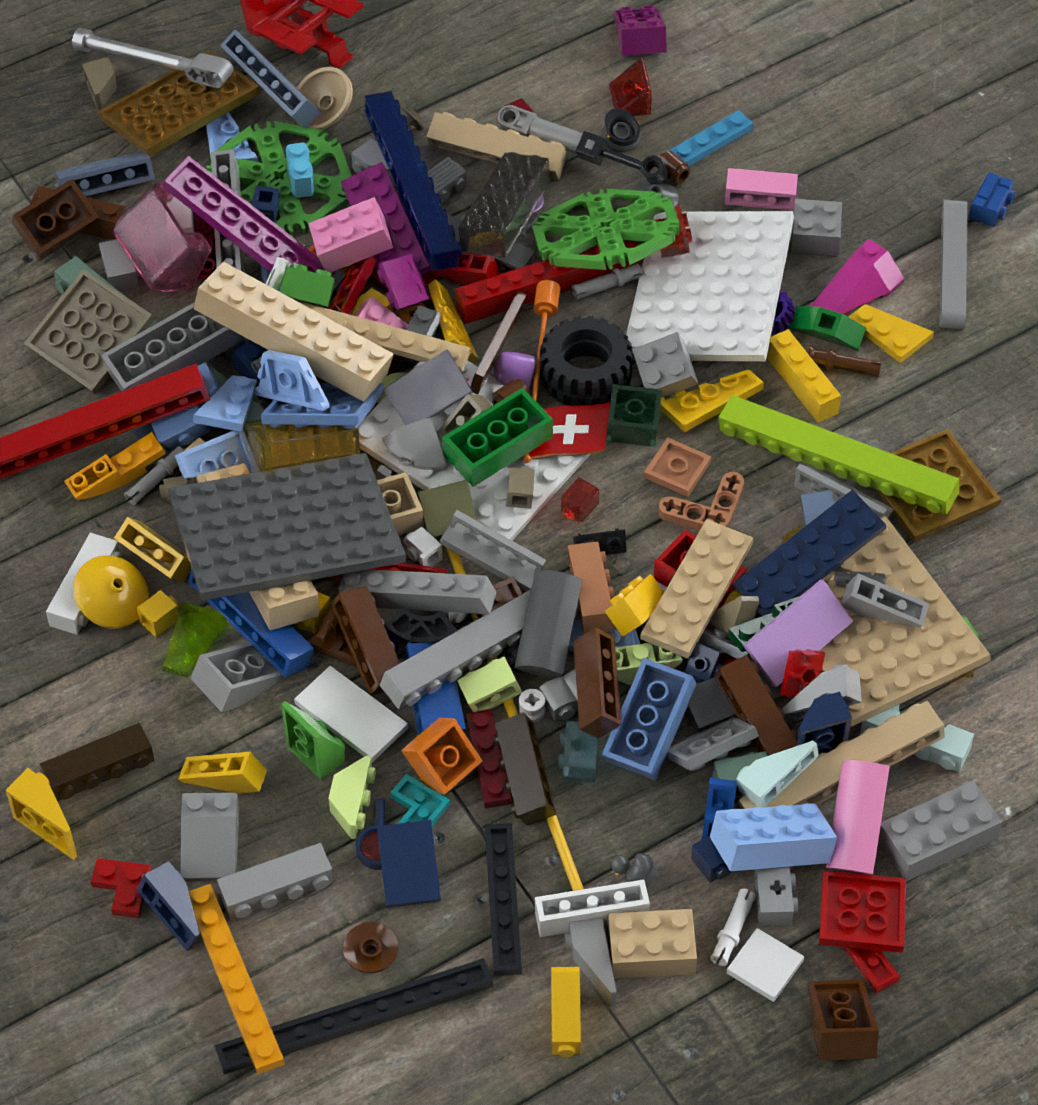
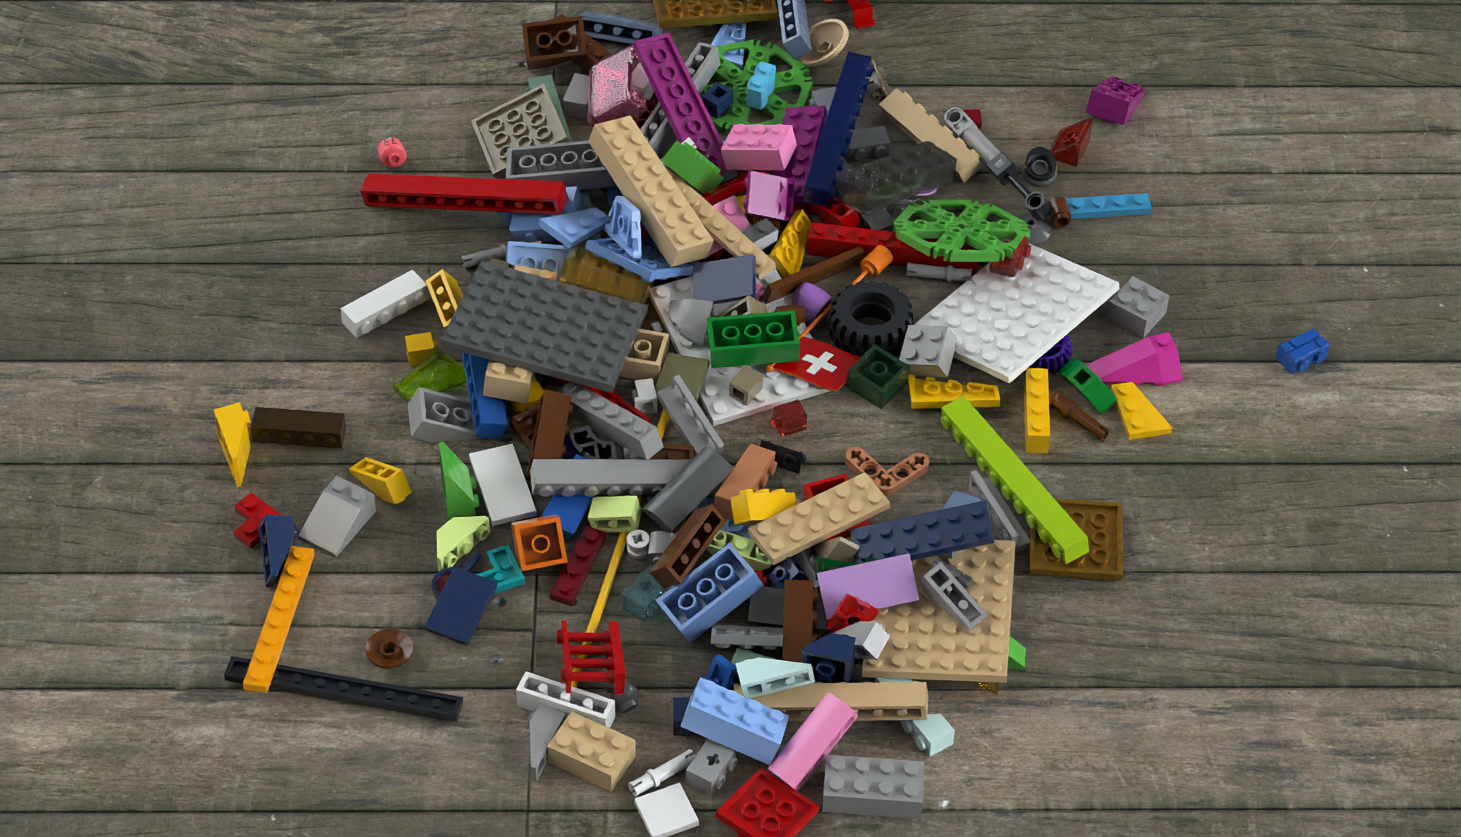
camera: 30 degrees right, 5 degrees down
light orange slope [64,432,166,500] -> none
yellow dish [73,555,149,629] -> none
light grey brick [217,843,334,920] -> none
black plate [485,823,522,976] -> none
dark brown brick [494,712,557,826] -> none
yellow slope [551,967,581,1057] -> none
nougat plate [644,437,711,497] -> none
bright pink brick [725,168,798,211] -> none
light grey beam [939,200,967,330] -> none
none -> red fence [556,620,626,694]

